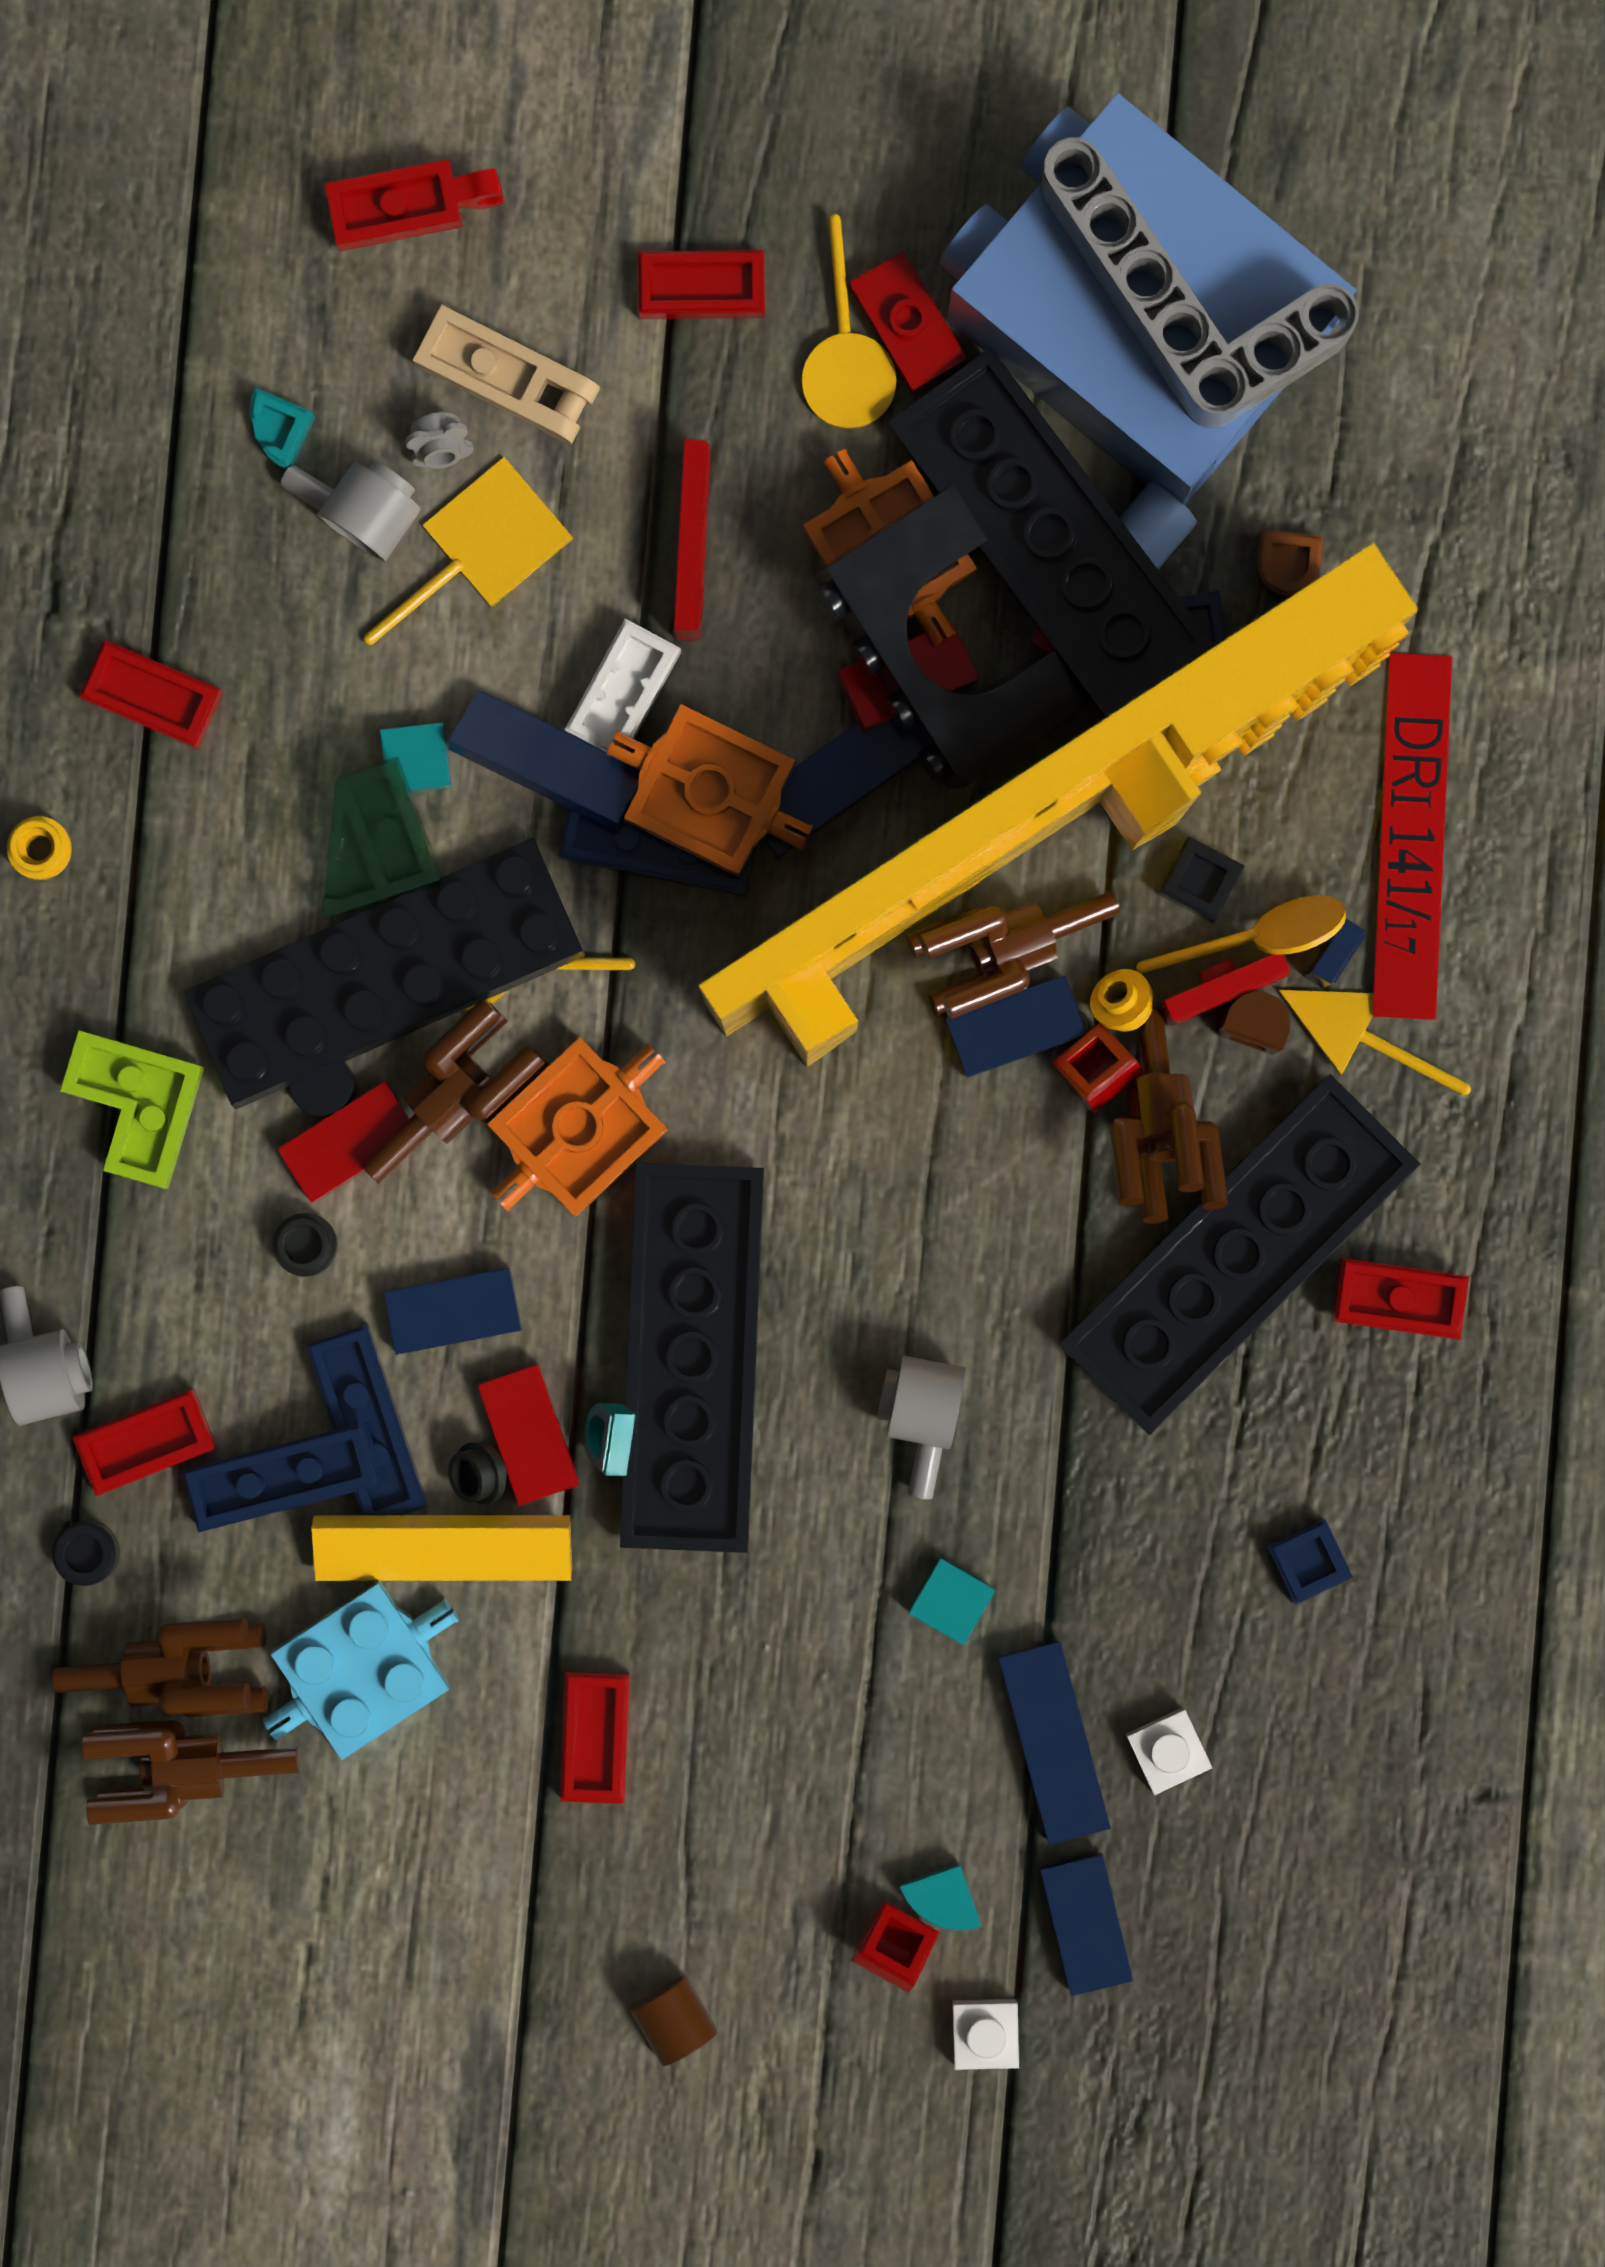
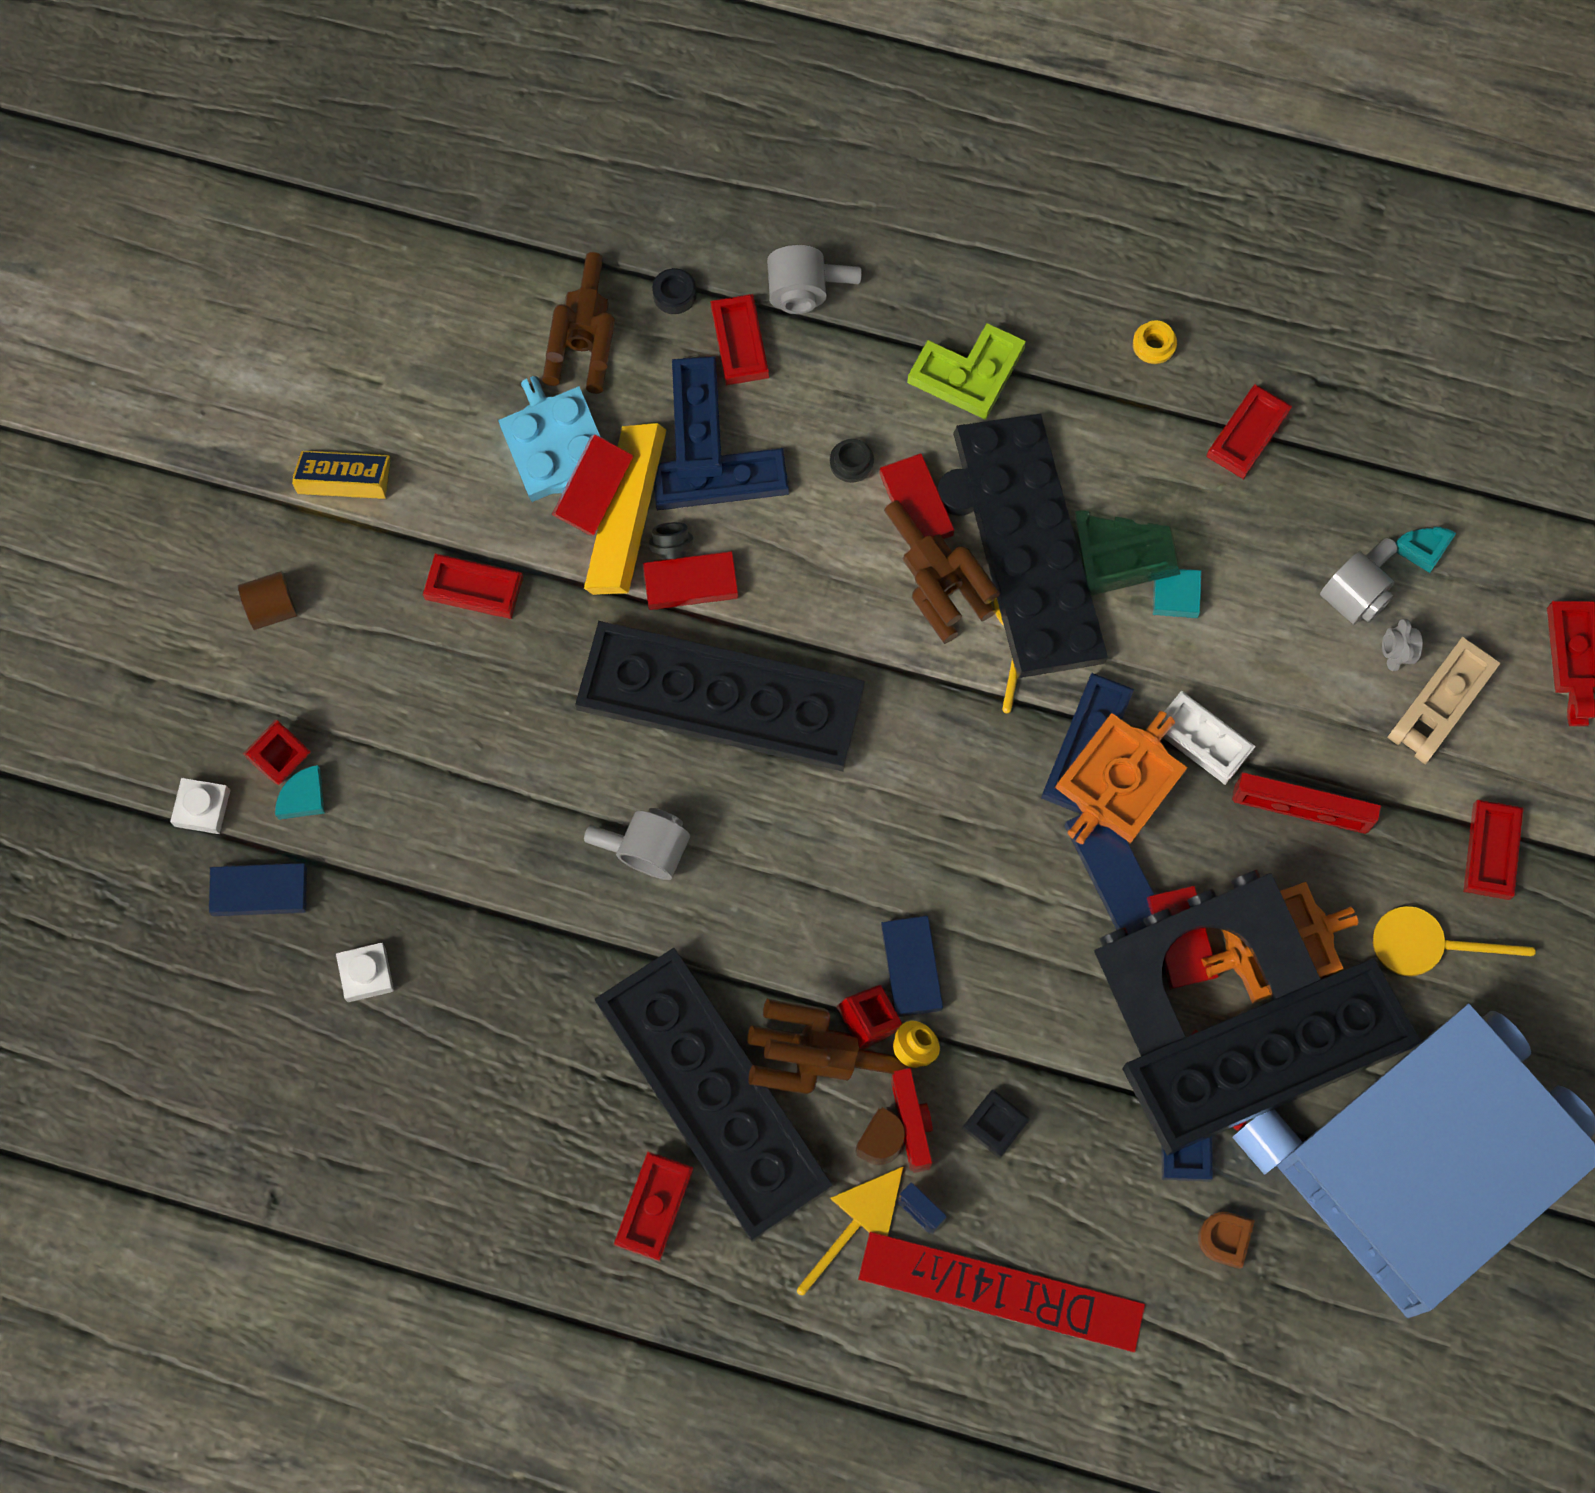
camera: 100 degrees right, 15 degrees down
reddish brown plant [82,1720,300,1825] -> none
yellow piece [363,457,573,645] -> none
dark blue tile [384,1268,523,1355] -> none
dark blue tile [448,690,640,832] -> none
orange plate [487,1037,668,1217] -> none
teal tile [584,1403,636,1476] -> none
yellow piece [699,543,1419,1067] -> none
red plate [849,251,967,396] -> none
reddish brown plant [906,891,1120,1019] -> none
teal tile [908,1557,996,1646] -> none
dark blue tile [998,1640,1111,1845] -> none
light grey beam [1041,138,1358,428] -> none
yellow piece [1136,895,1346,974] -> none
dark blue tile [1265,1518,1353,1605] -> none
none -> slope [292,451,390,499]
none -> red tile [551,434,633,536]

